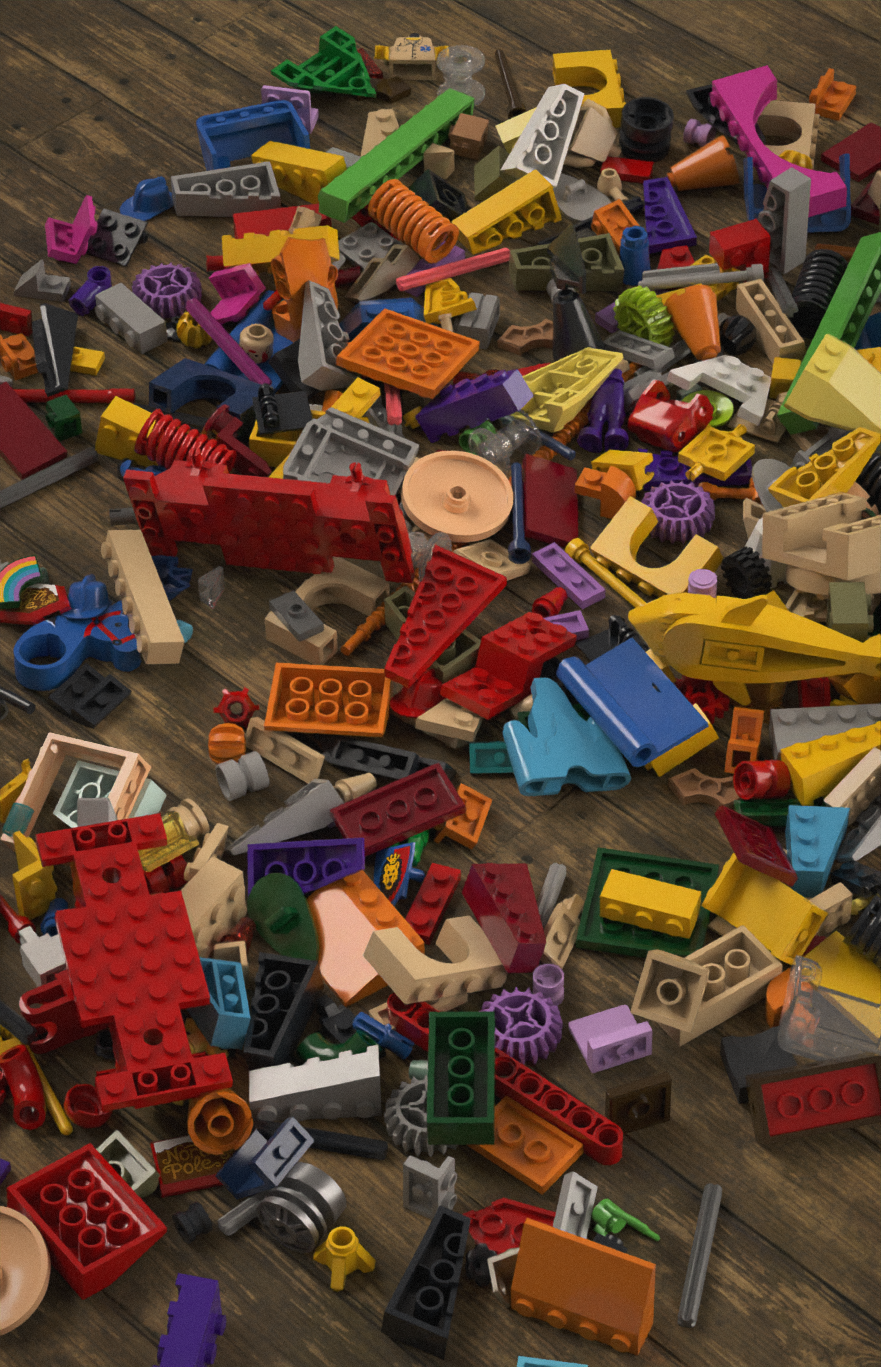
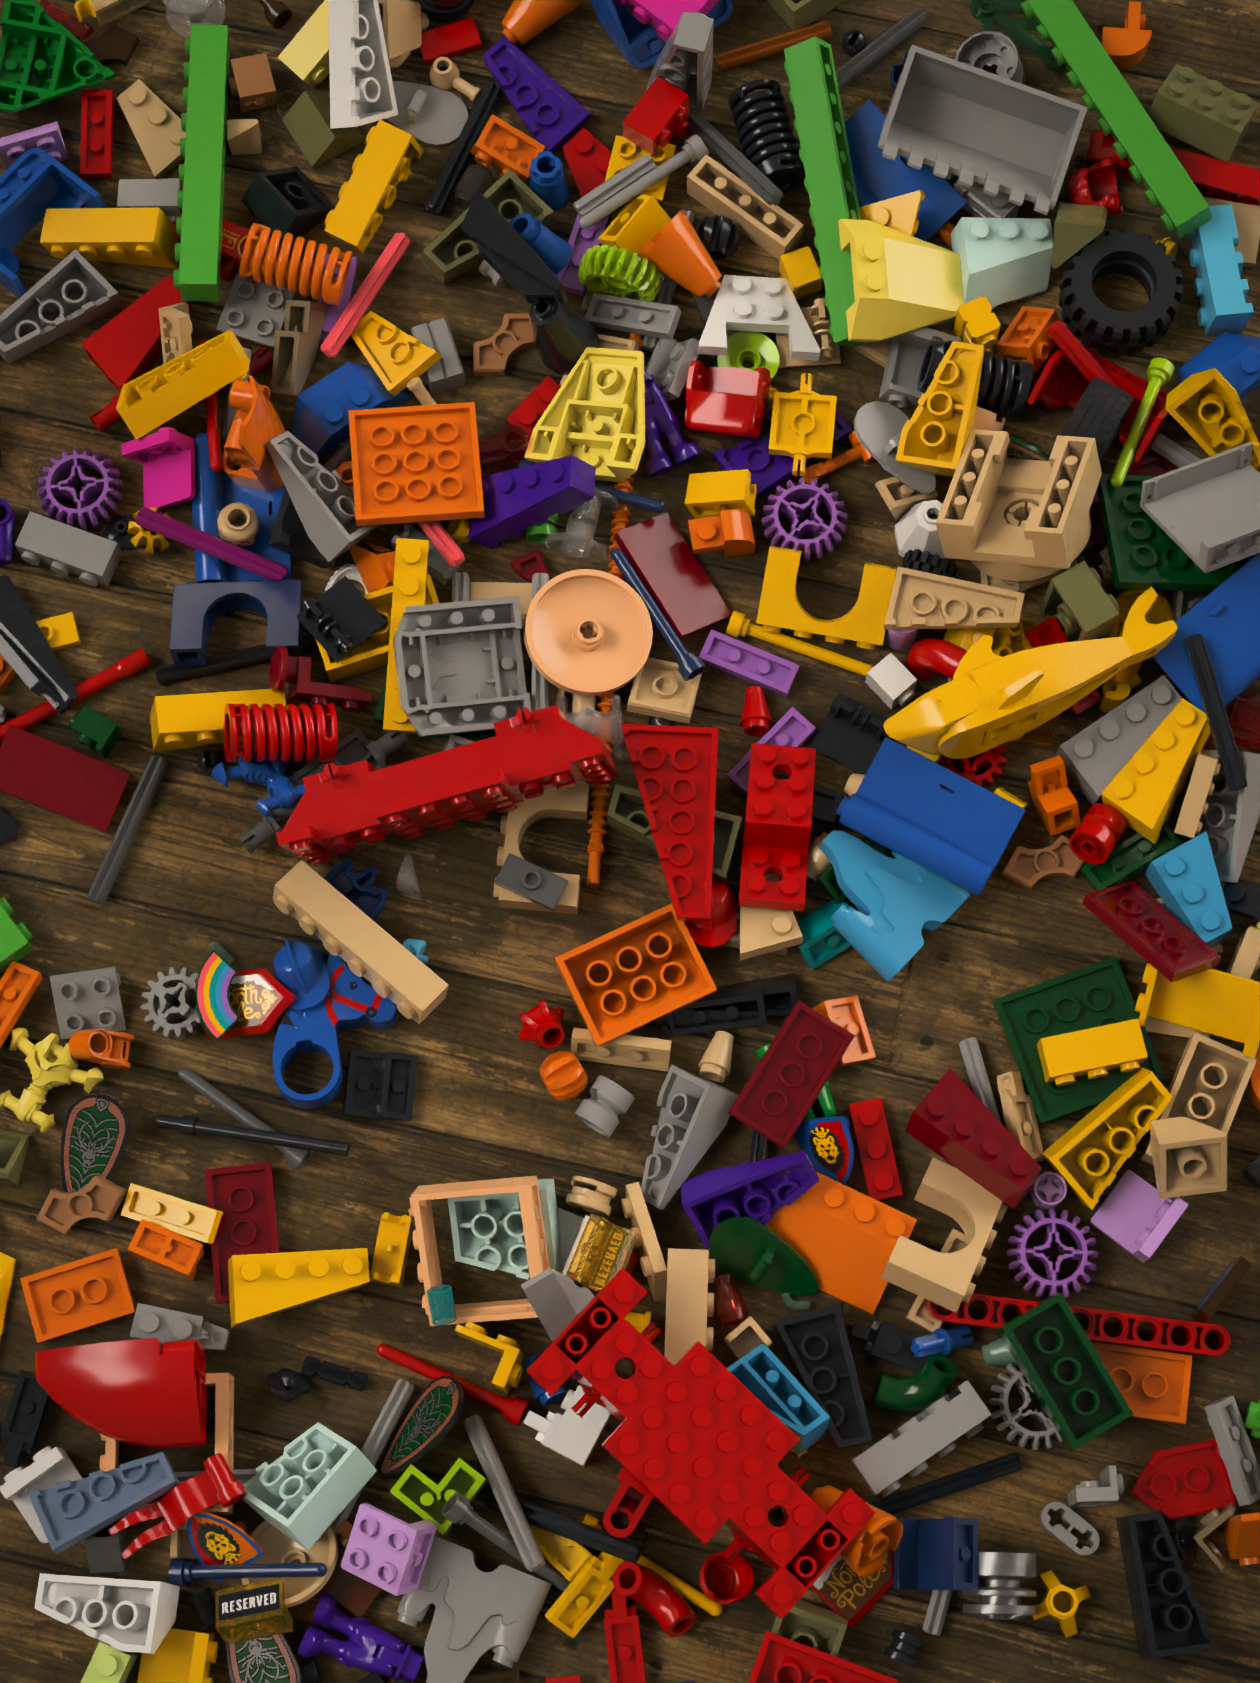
camera: 30 degrees left, 30 degrees up
none -> red plate [80,90,114,180]
none -> blue plant [509,213,571,274]
none -> tan wing [883,566,1025,630]
none -> light grey beam [1040,1502,1100,1556]
none -> yellow wedge [1042,1067,1173,1210]

